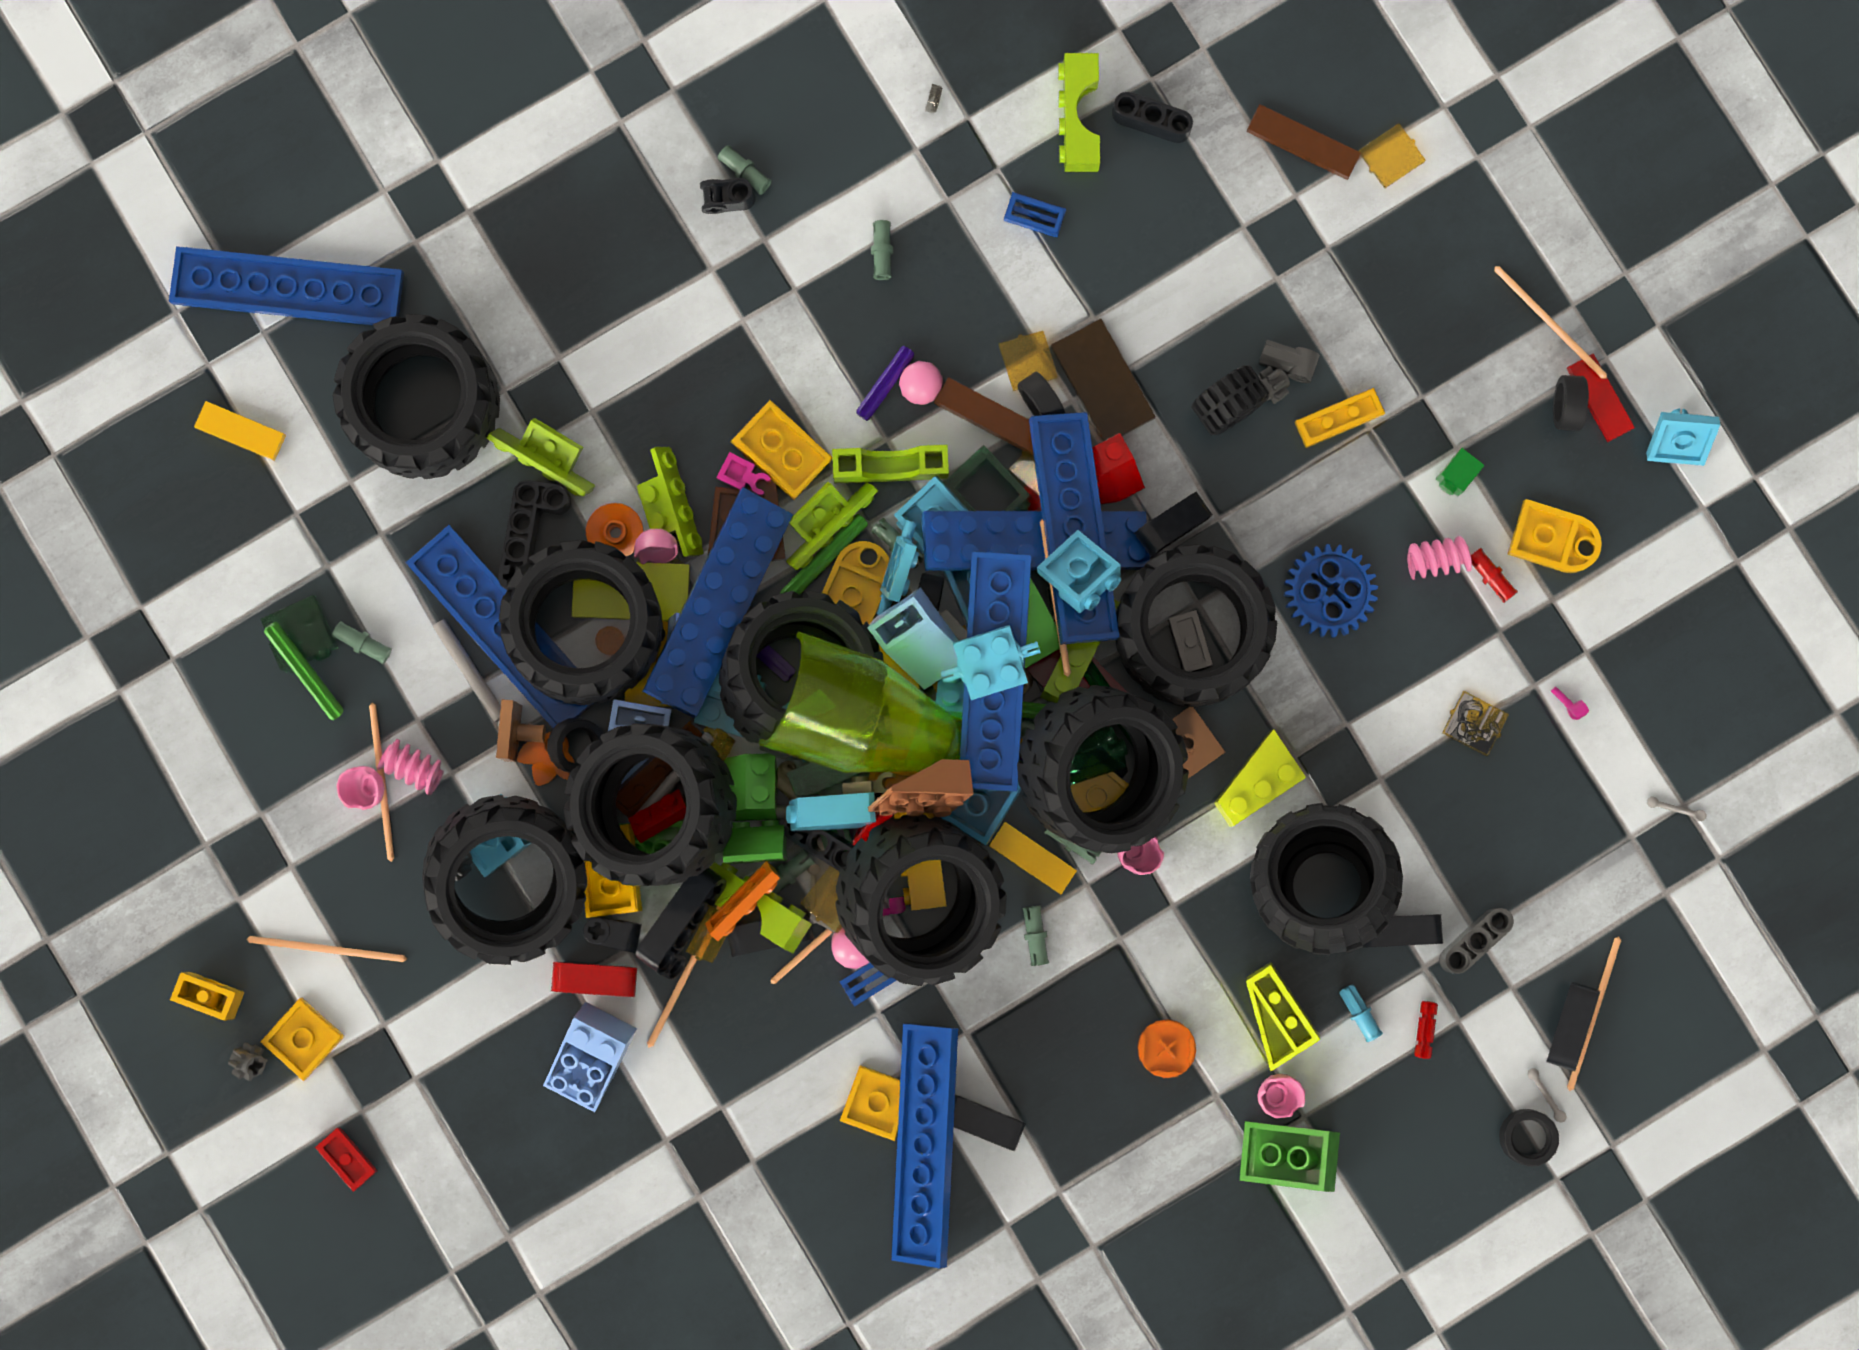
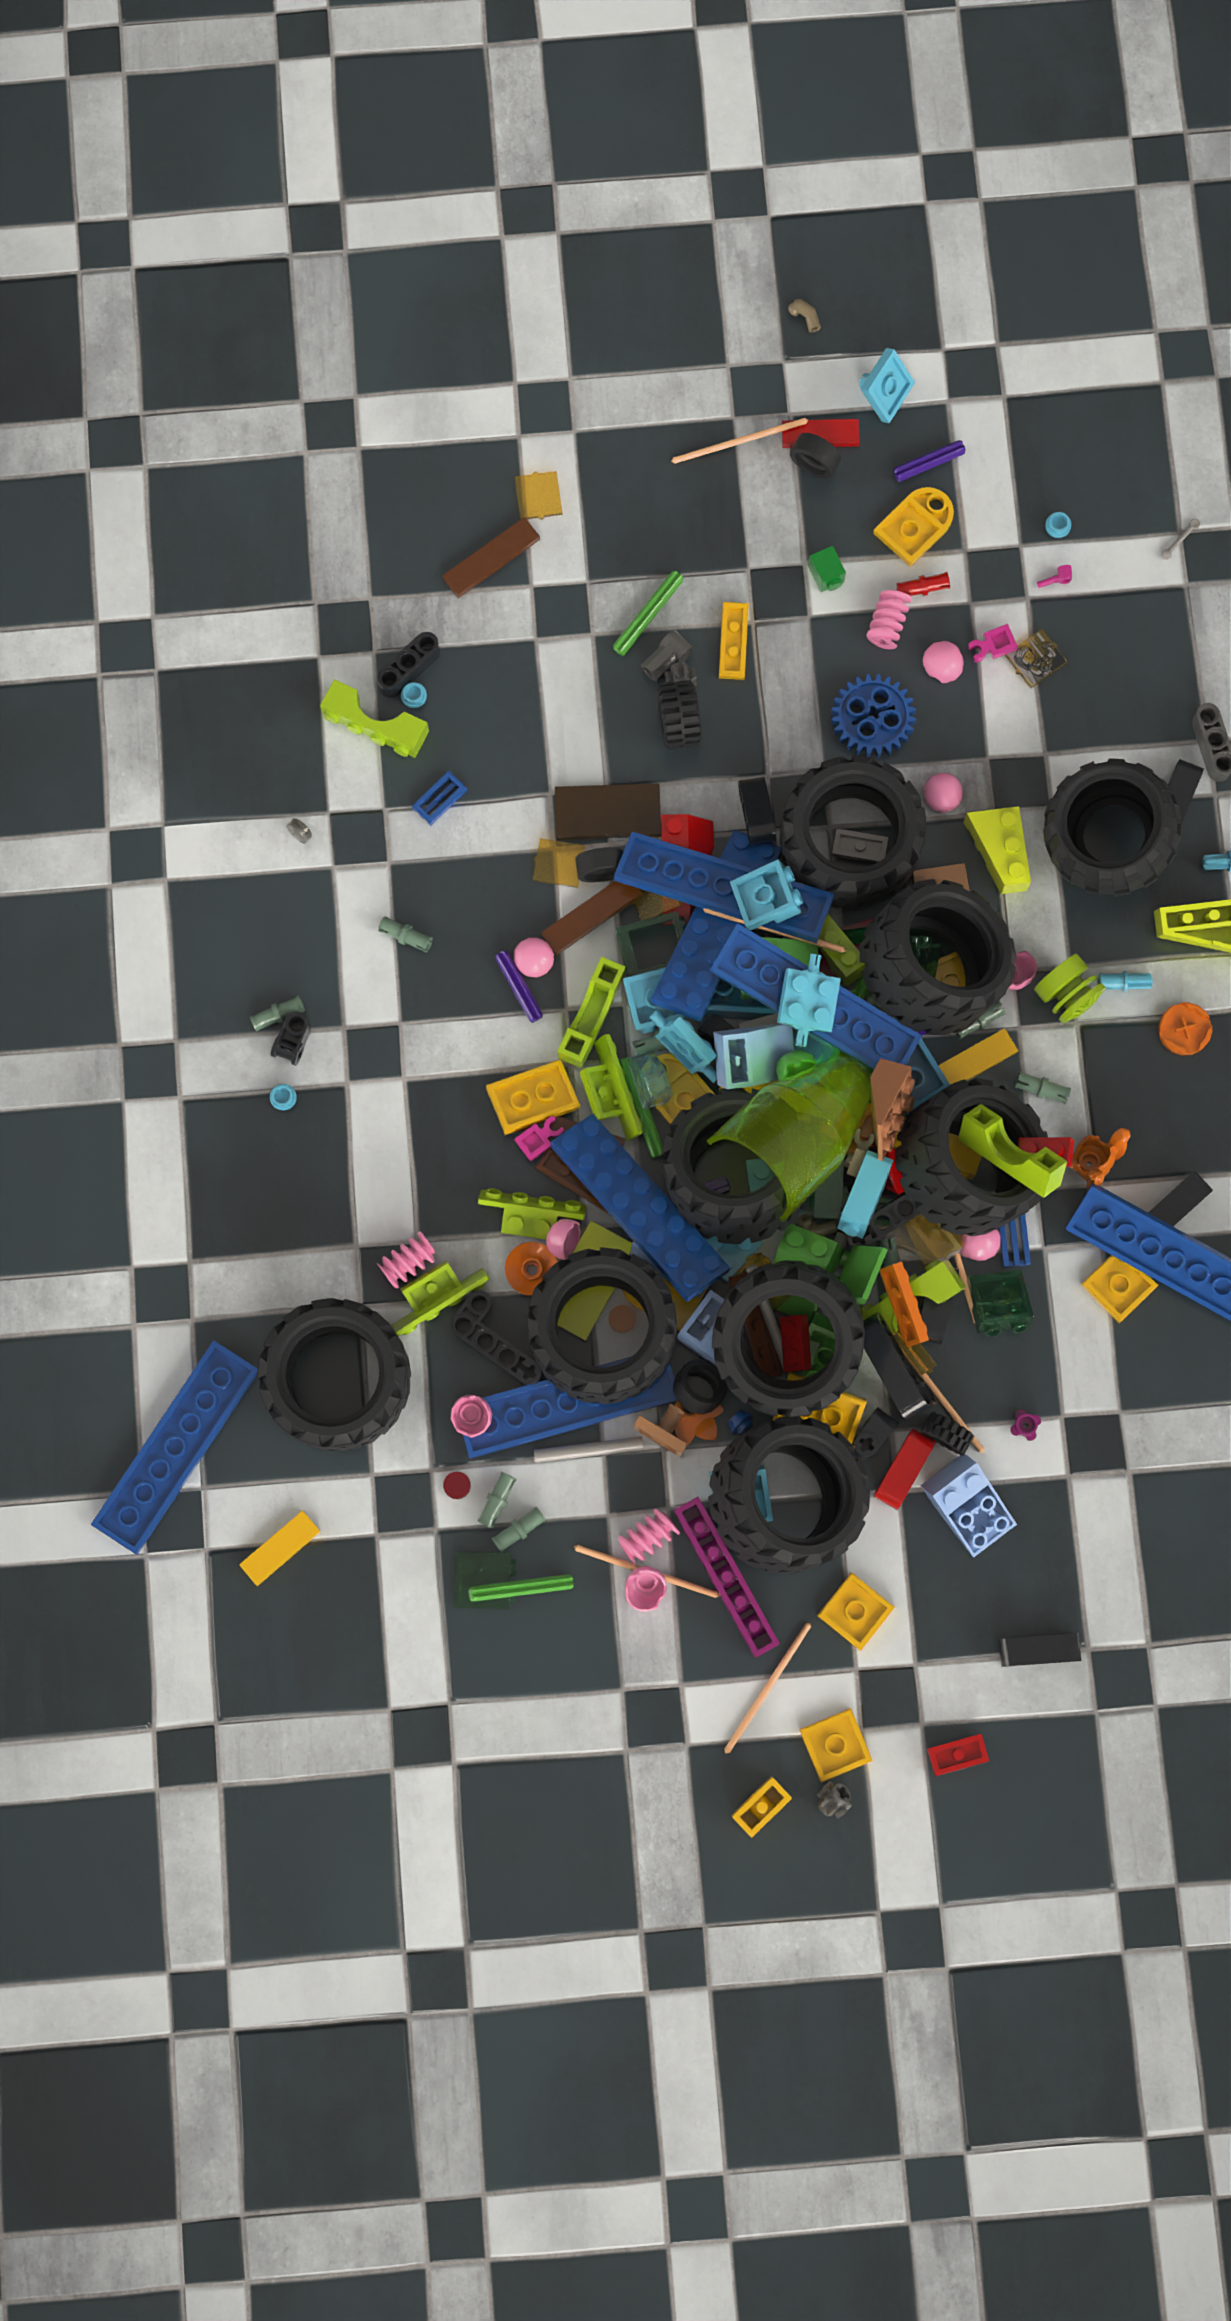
camera: 60 degrees left, 5 degrees down
none -> medium azure plate [270,1084,297,1111]
none -> bright pink piece [377,1231,437,1289]
none -> medium azure plate [401,682,427,708]
none -> dark red tile [443,1471,471,1500]
none -> bright pink hair [450,1394,492,1437]
none -> sand green pin [477,1471,517,1529]
none -> bright green axle [613,571,683,656]
none -> clear light blue slope [627,1052,673,1109]
none -> magenta brick [674,1497,780,1658]
none -> blue plate [727,1410,753,1435]
none -> bright green hair [776,1050,816,1089]
none -> dark tan arm [789,299,821,332]
none -> yellow tile [817,1572,895,1651]
none -> dark purple axle [893,440,966,482]
none -> black tyre [920,1411,974,1456]
none -> bright pink hair [922,641,964,683]
none -> bright pink hair [923,773,963,813]
none -> lime arch [958,1104,1067,1198]
none -> clear green plate [967,1270,1034,1337]
none -> dark pink plate [968,624,1018,662]
none -> black beam [999,1633,1082,1667]
none -> magenta plate [1010,1410,1041,1441]
none -> red plate [1018,1137,1075,1167]
none -> lime wheel [1034,954,1106,1024]
none -> medium azure plate [1045,512,1071,538]
none -> orange hair [1070,1128,1131,1191]
none -> medium azure axle [1098,971,1153,992]

